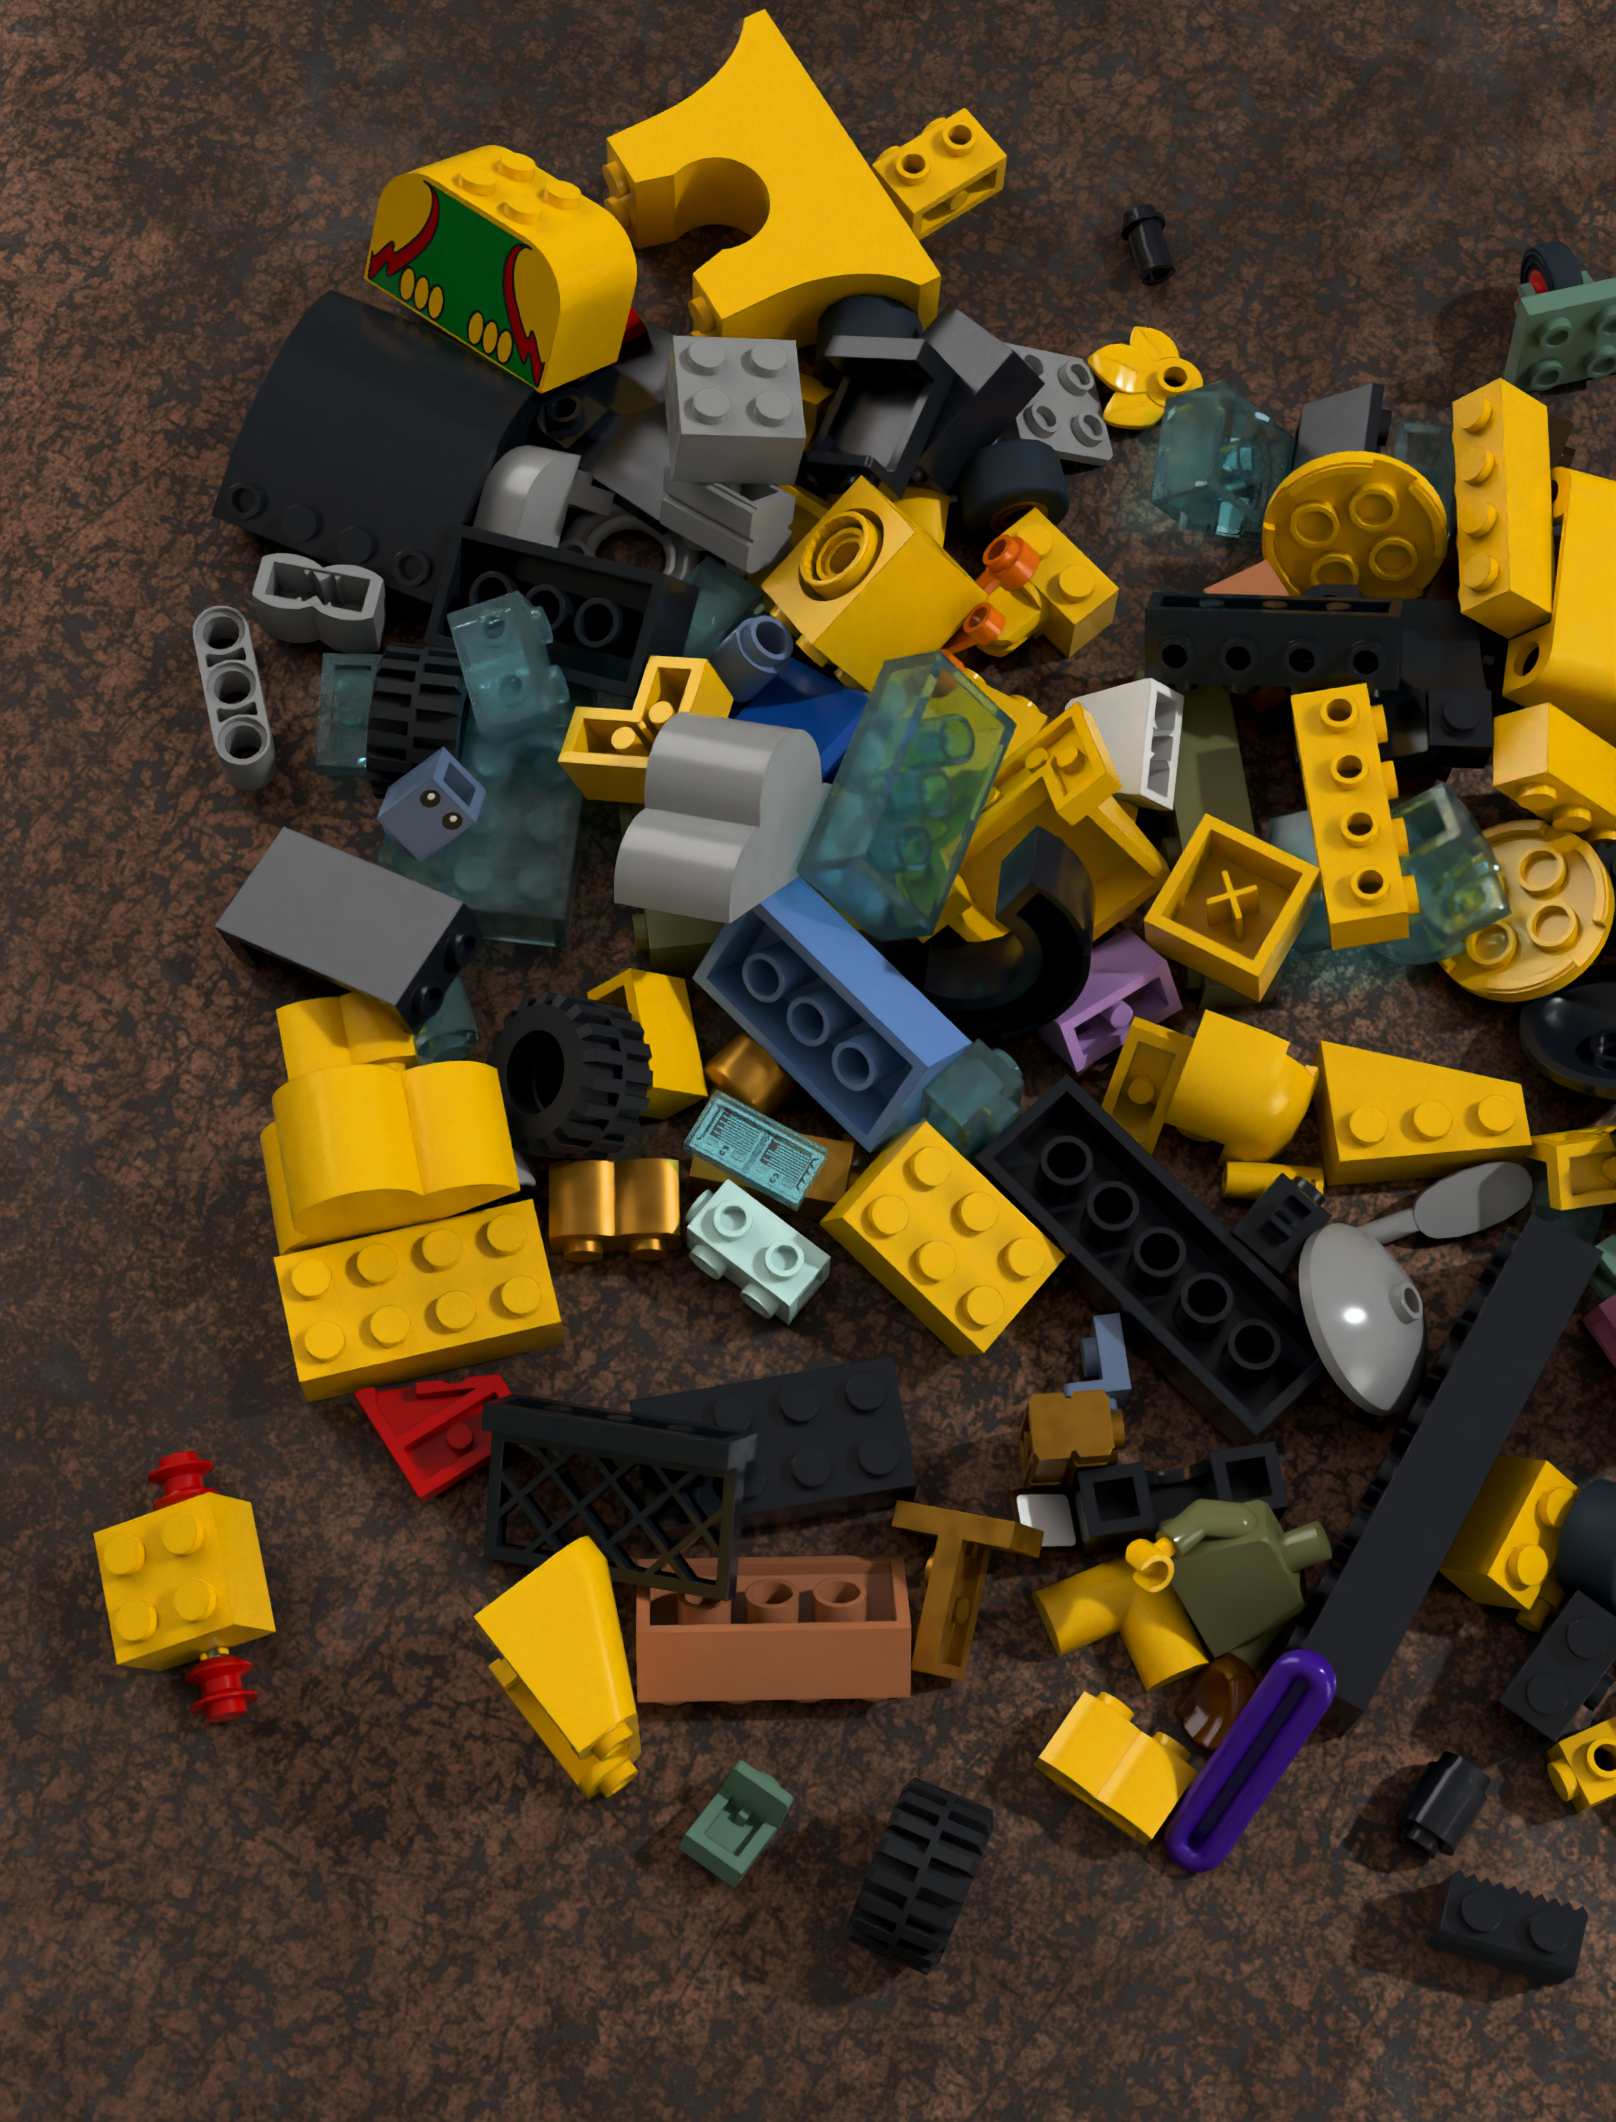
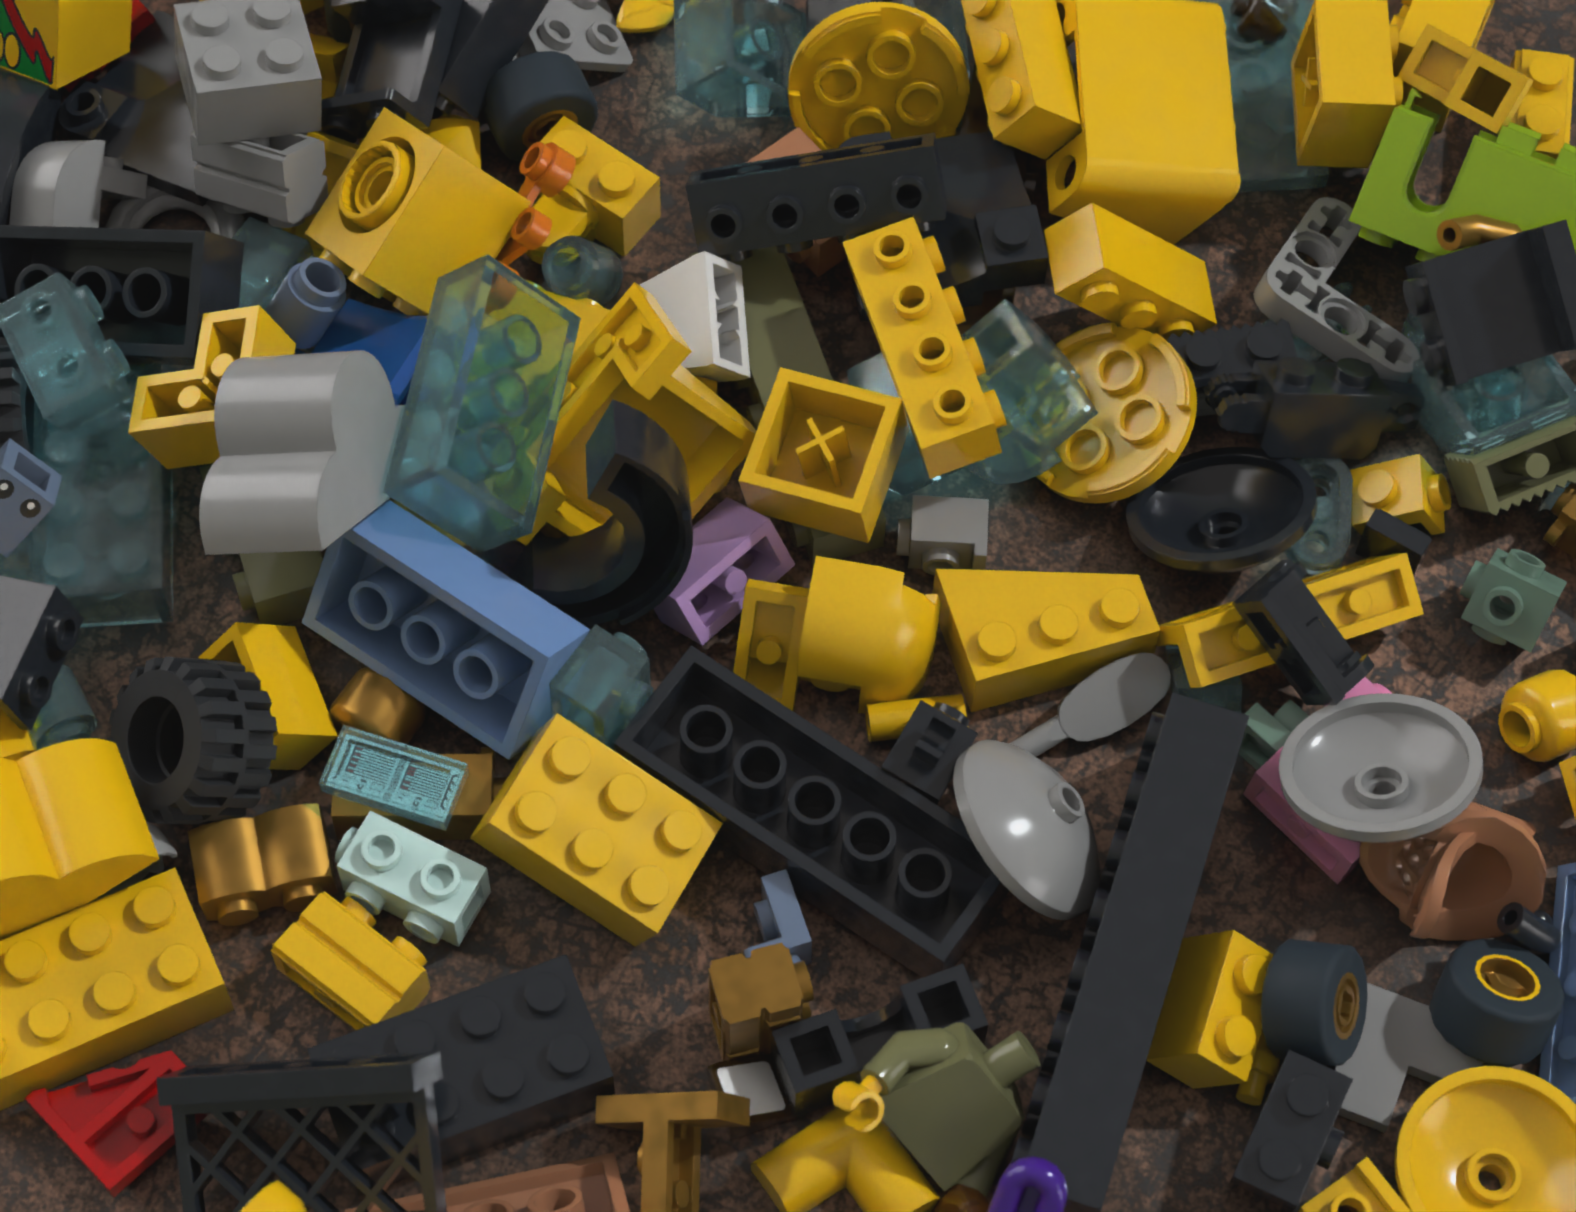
camera: 10 degrees left, 5 degrees down
none -> yellow brick [271,891,430,1031]
none -> clear light blue brick [542,236,623,305]
none -> light grey brick [896,495,989,575]

